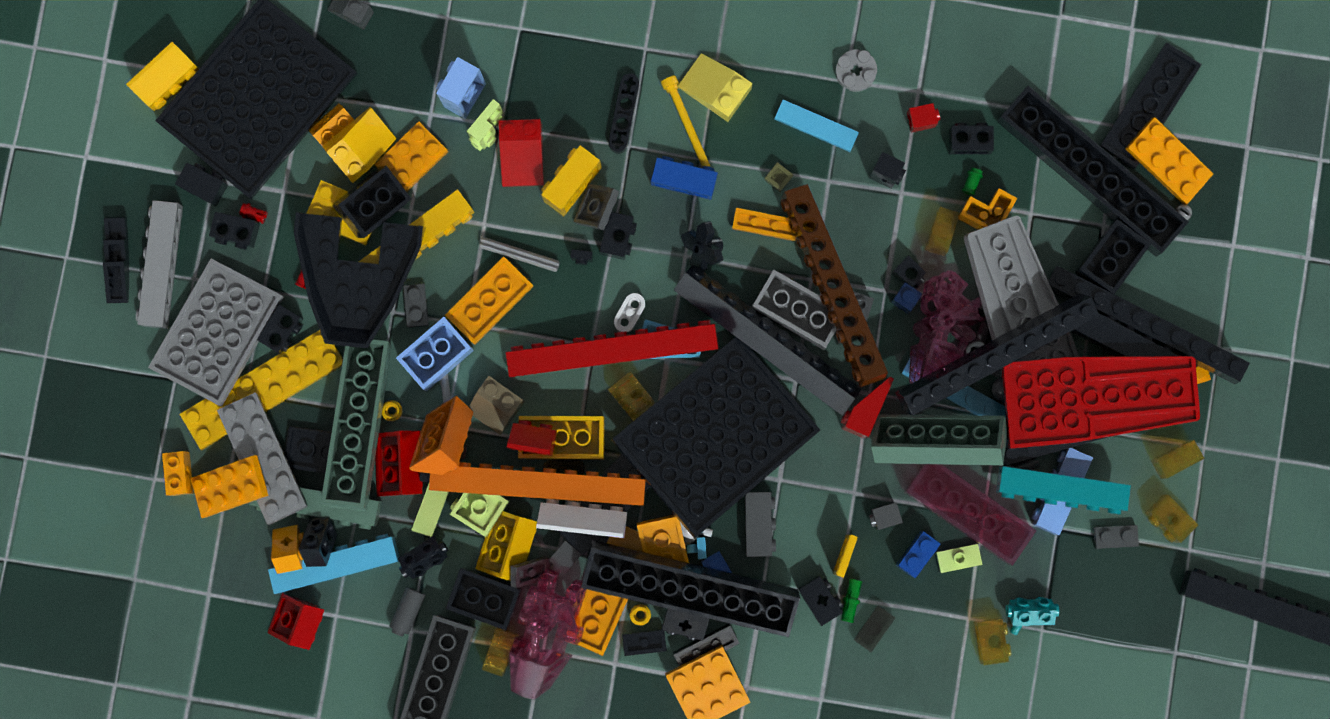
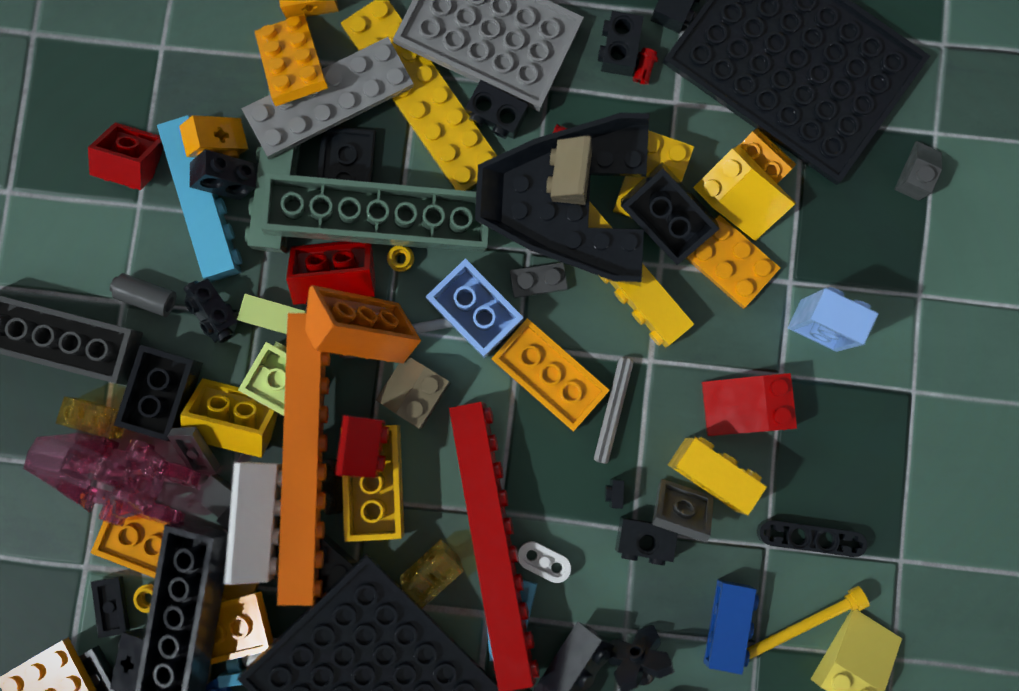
camera: 80 degrees right, 0 degrees up
yellowish green plate [467,99,504,151] -> none
none -> dark tan slope [546,136,592,205]

